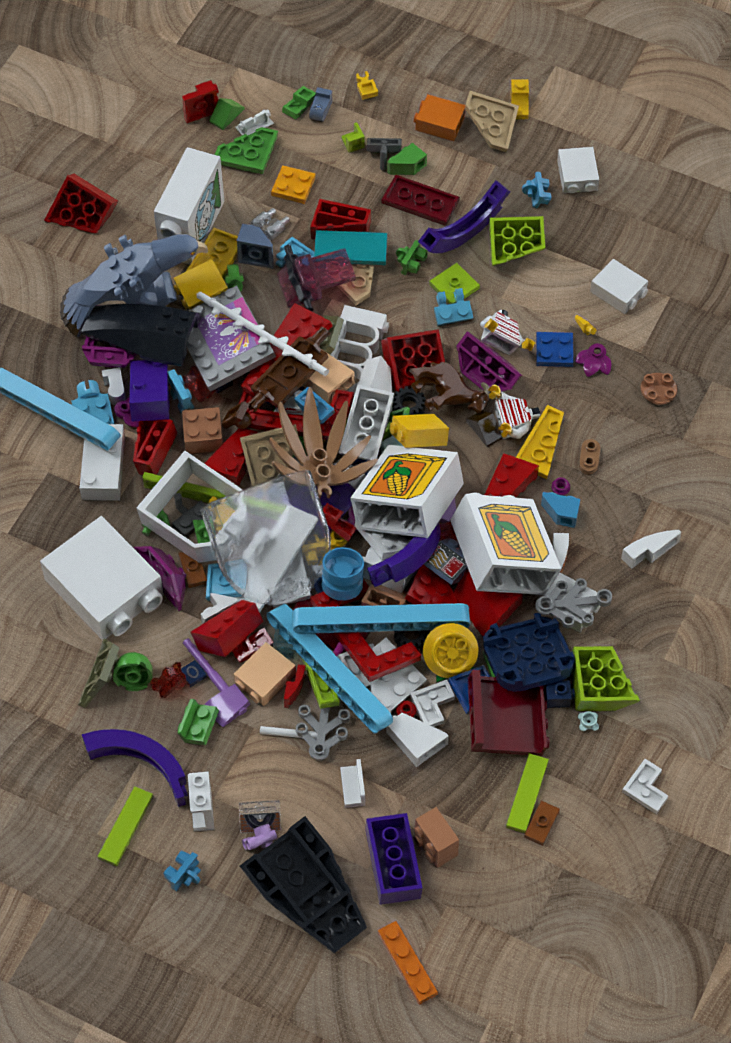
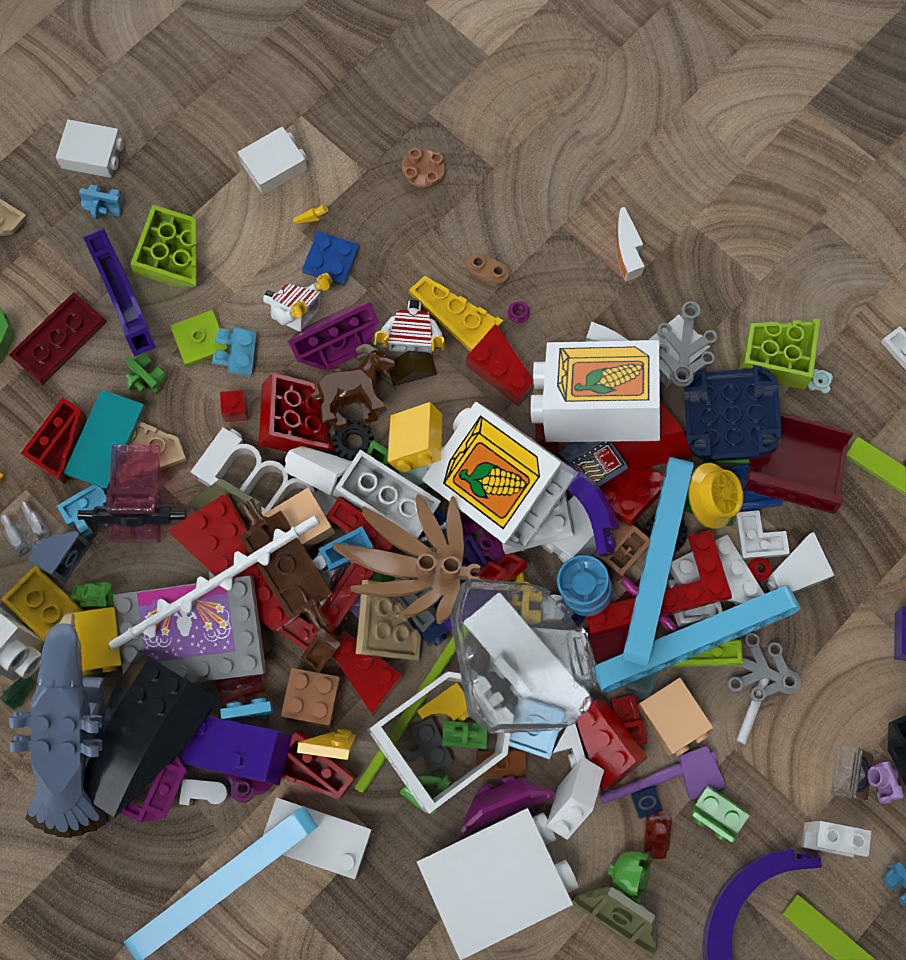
camera: 75 degrees left, 15 degrees up
medium azure plate [71,380,114,437] -> none
red slope [284,664,306,708] -> none
white panel [340,759,365,808] -> none
dark azure slope [541,492,580,528] -> none
dark blue brick [545,681,575,708] -> none
magenta plate [575,343,612,377] -> none
none -> red brick [220,390,248,422]
none -> yellow wing [297,729,357,760]
none -> white brick [546,757,604,840]

